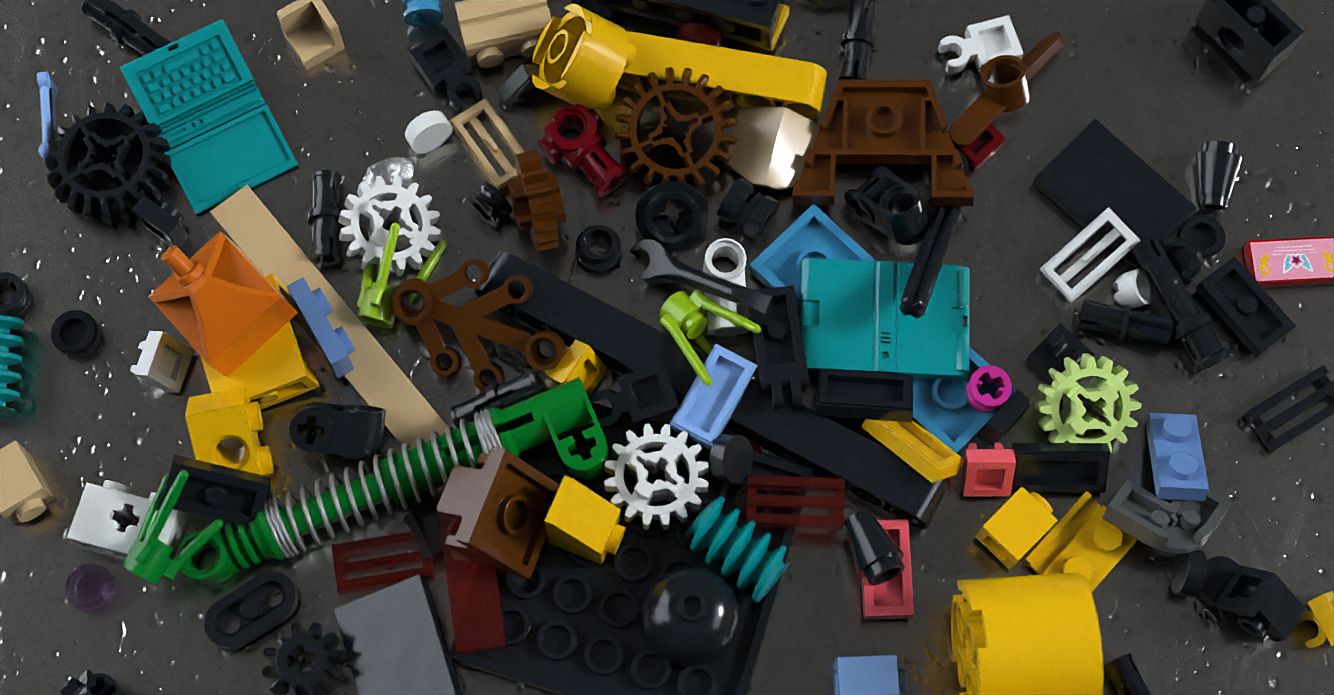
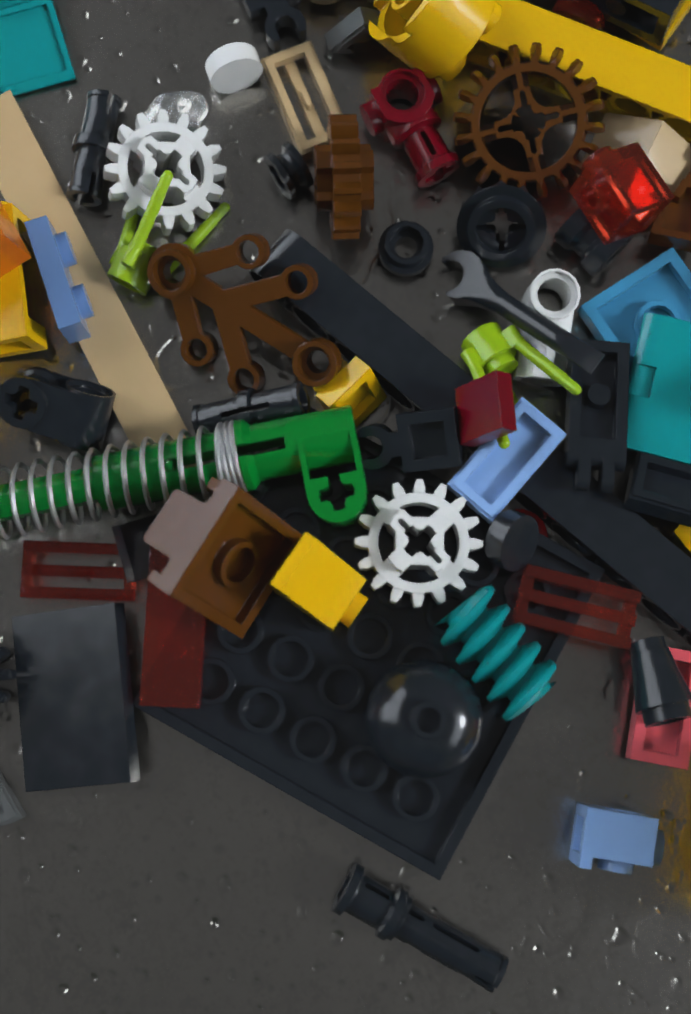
camera: 10 degrees right, 10 degrees up
none -> dark red tile [455,370,517,447]
none -> clear red brick [569,142,675,245]

